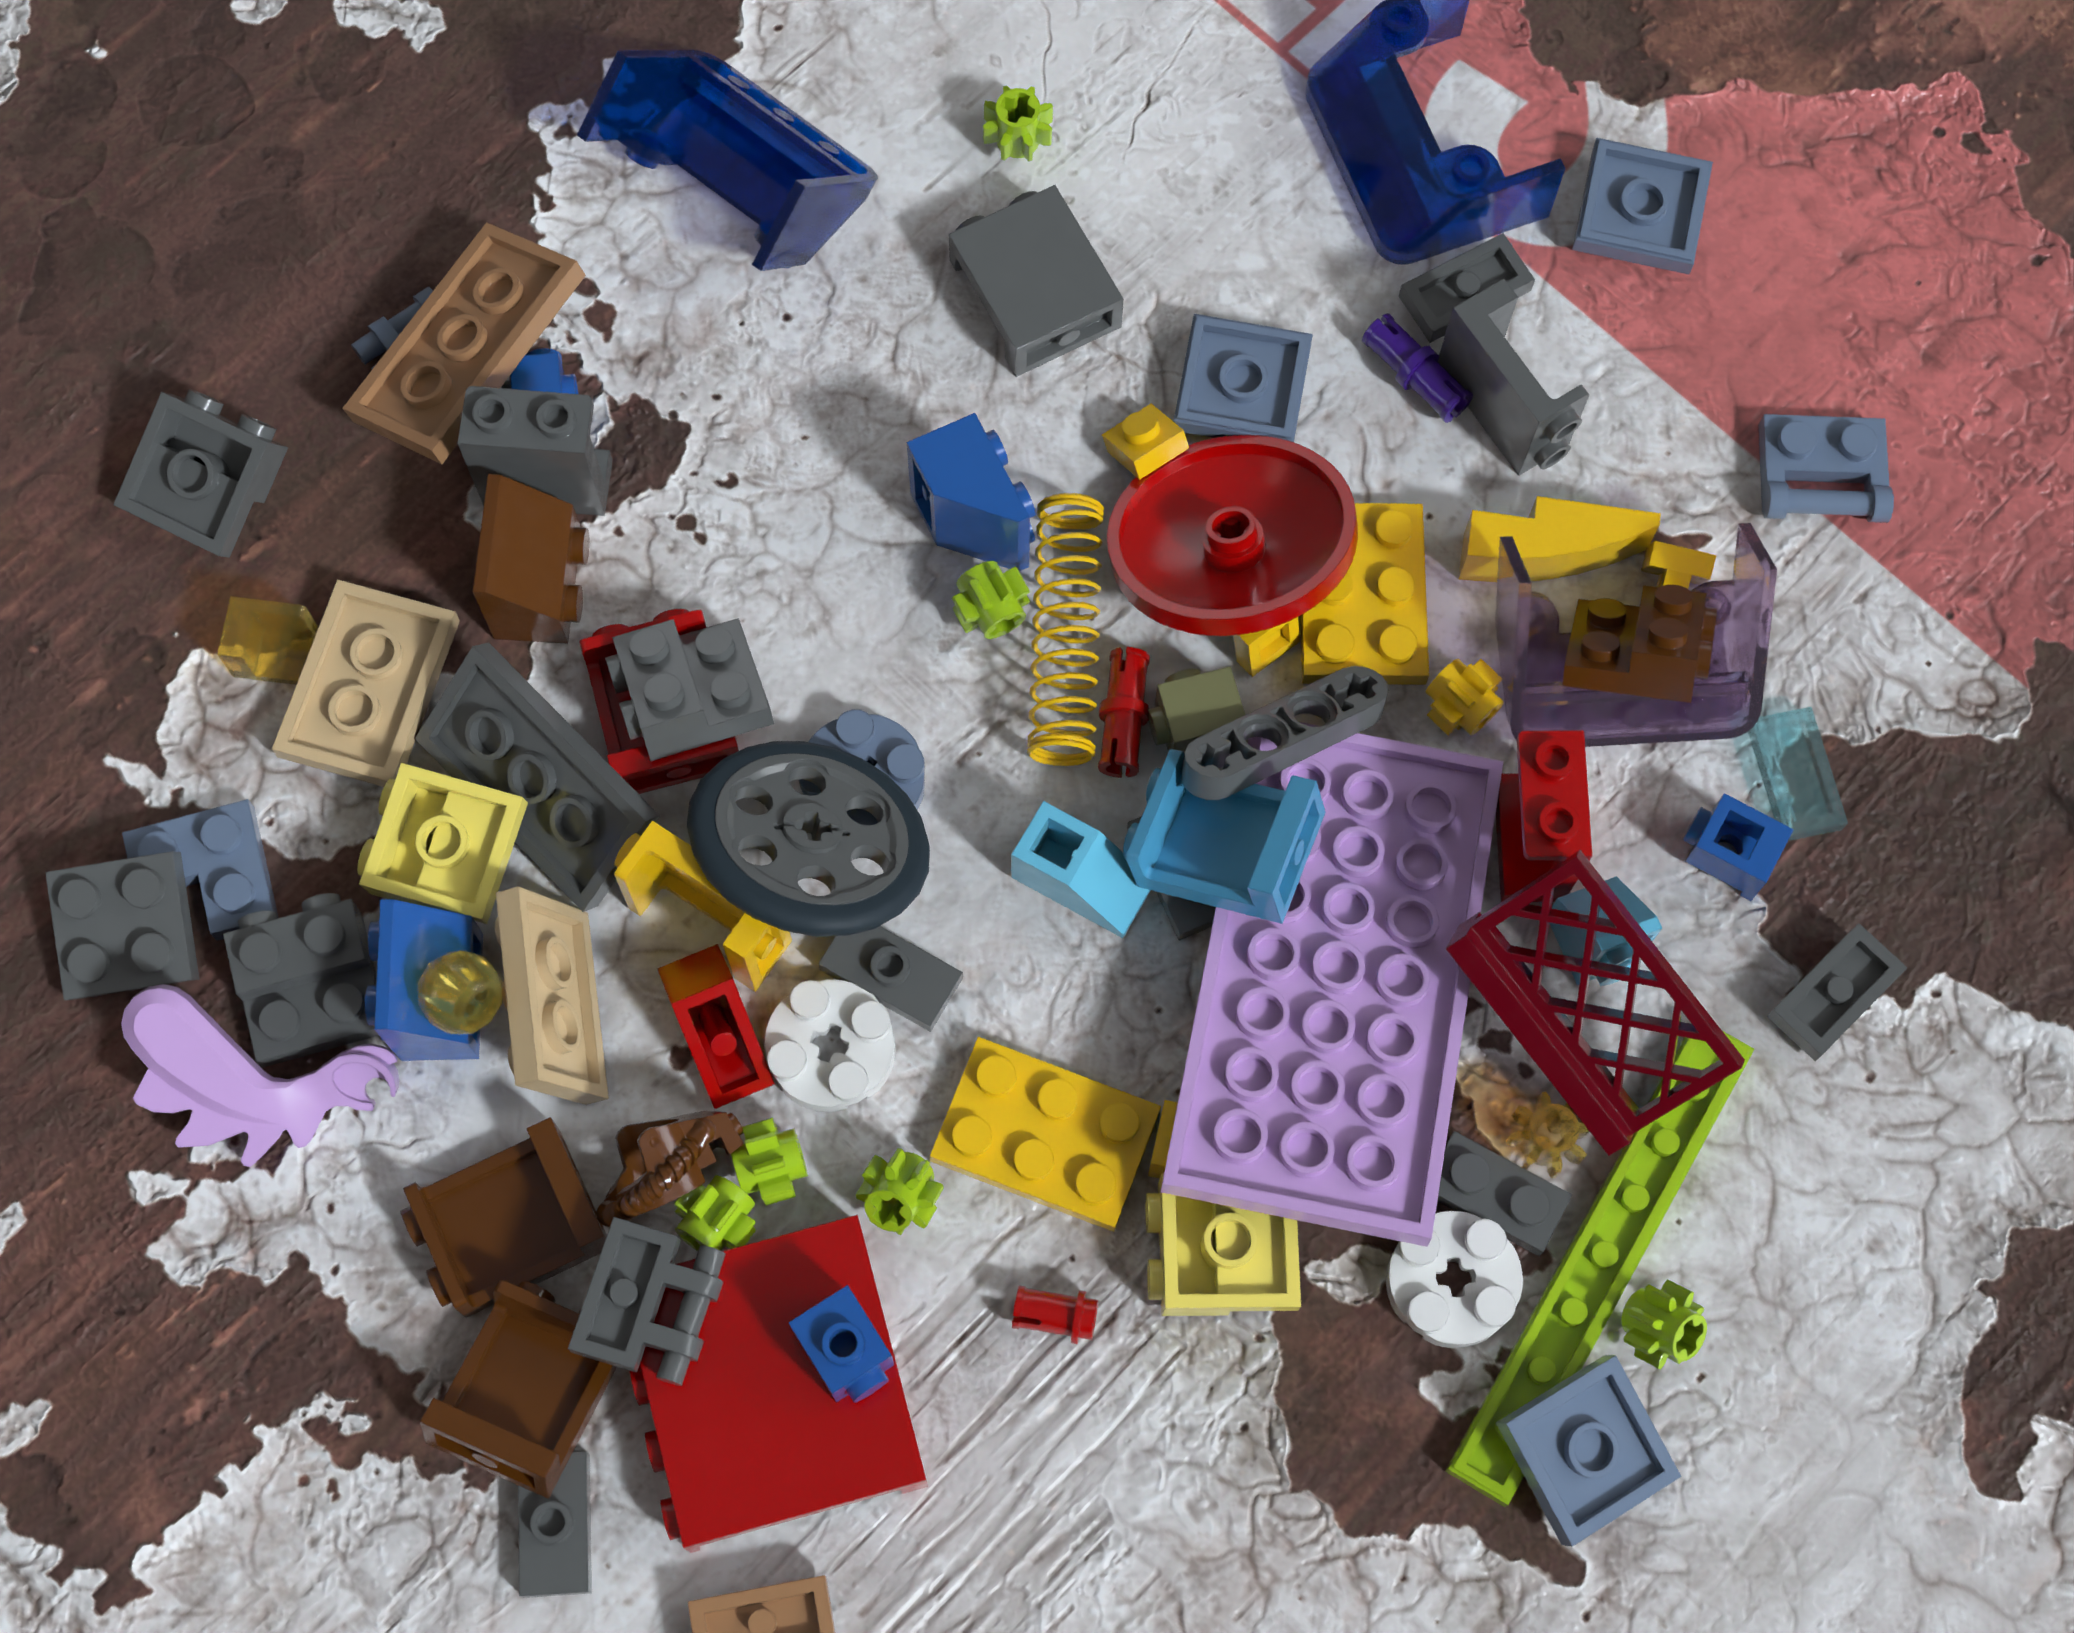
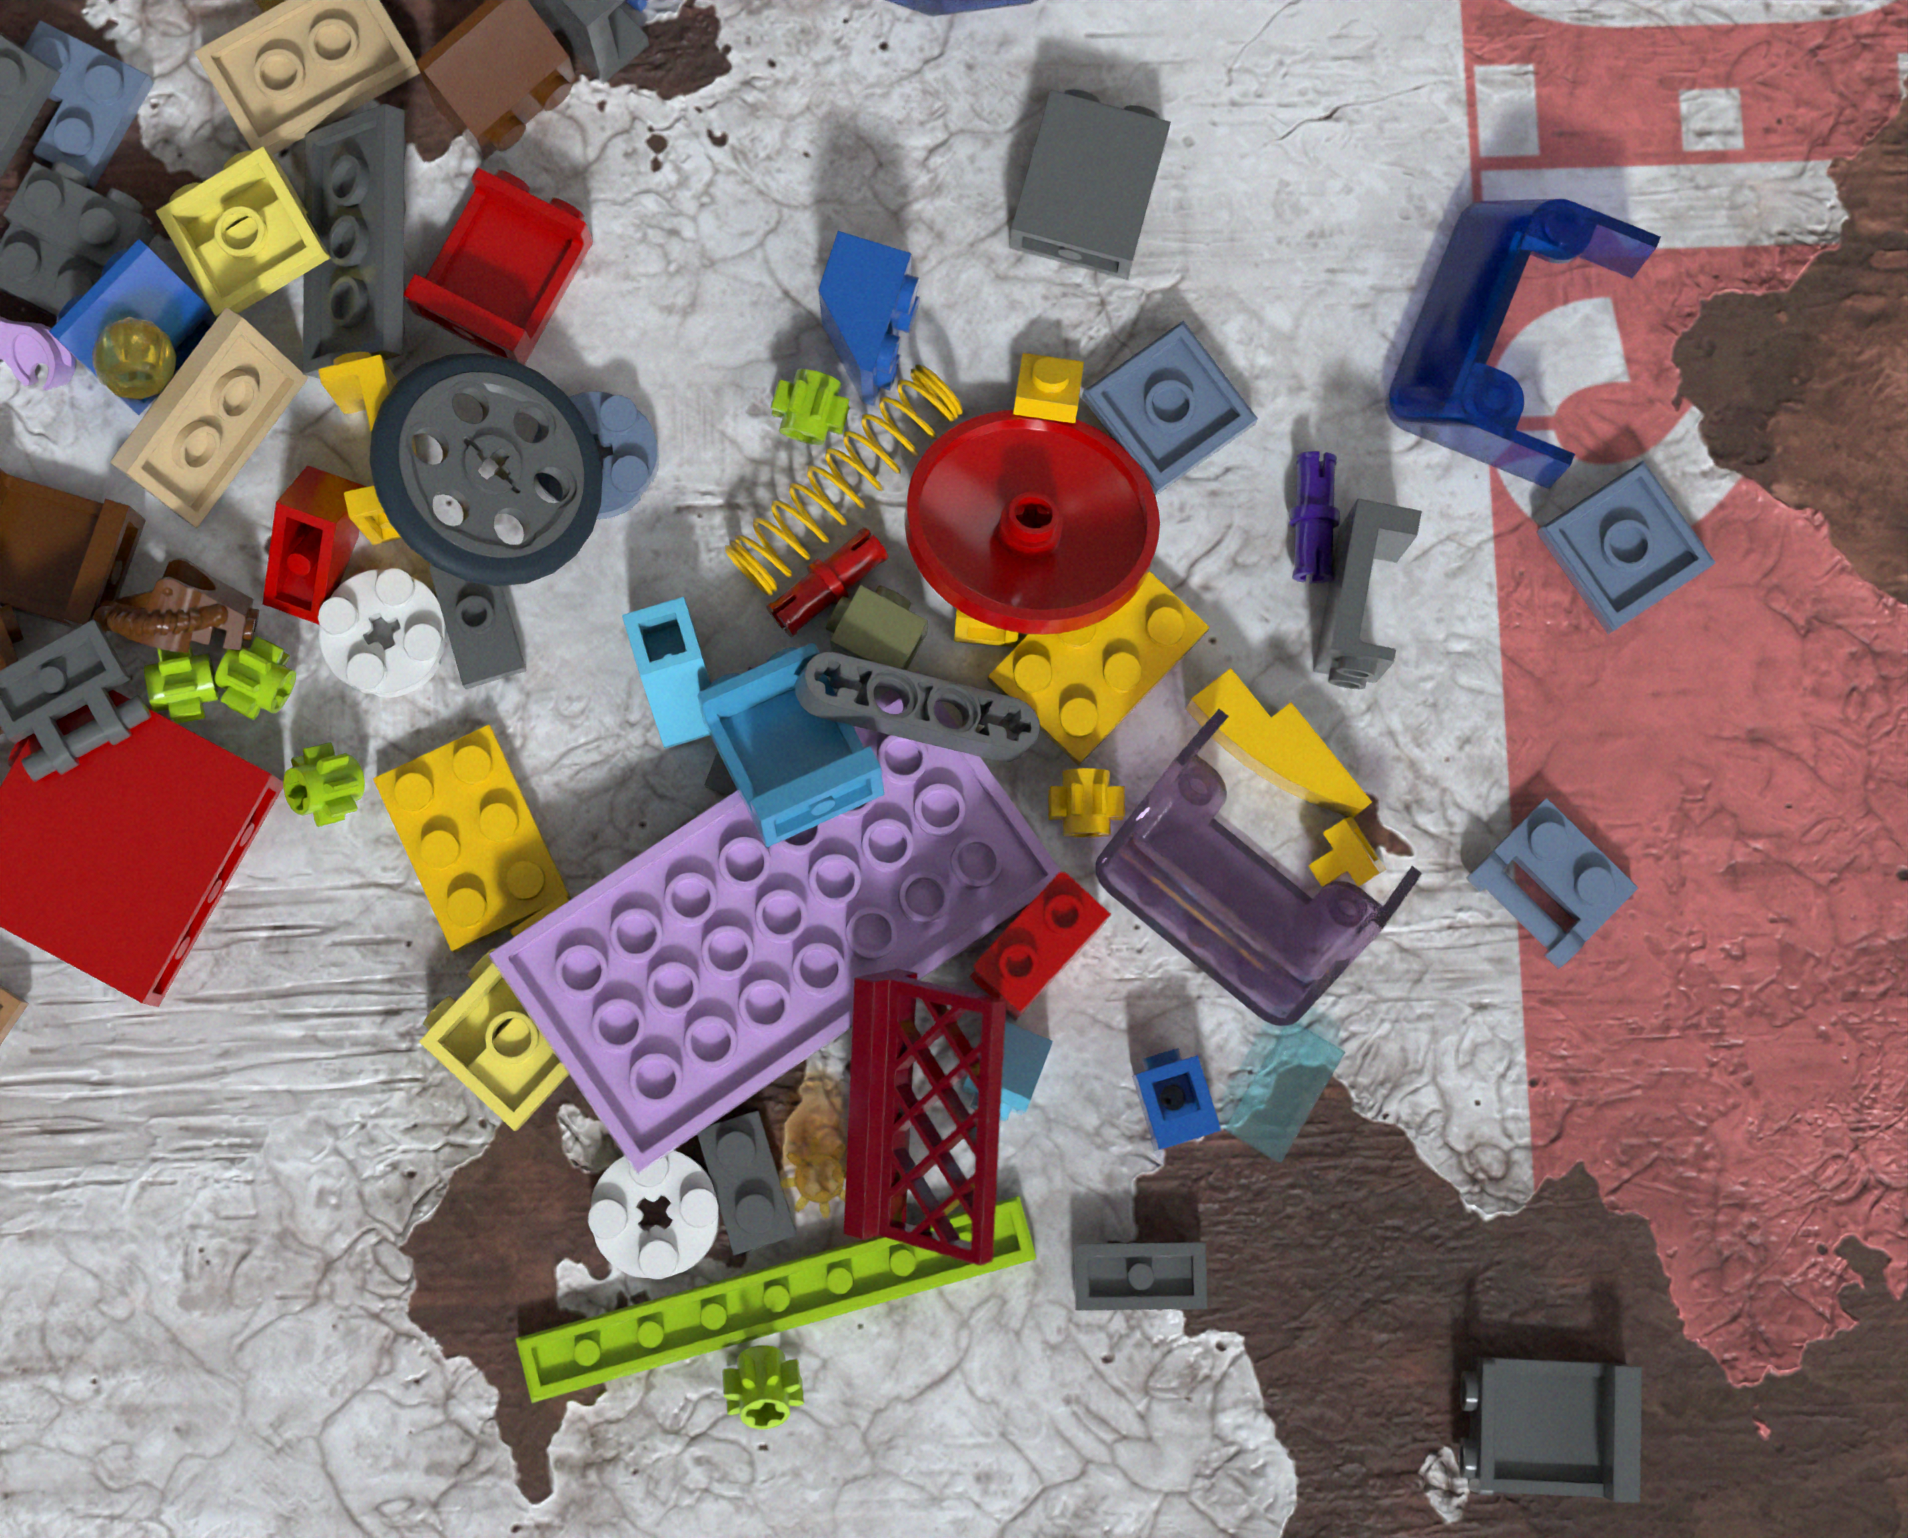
camera: 40 degrees right, 10 degrees up
dark grey plate [605,618,774,761] -> none
blue brick [789,1285,894,1403] -> none
lime gear [983,85,1053,162] -> none
red pin [1012,1285,1098,1344] -> none
dark grey plate [1399,233,1535,343] -> none
sand blue plate [1496,1355,1682,1547] -> none
reddish brown plate [1562,585,1718,703] -> none

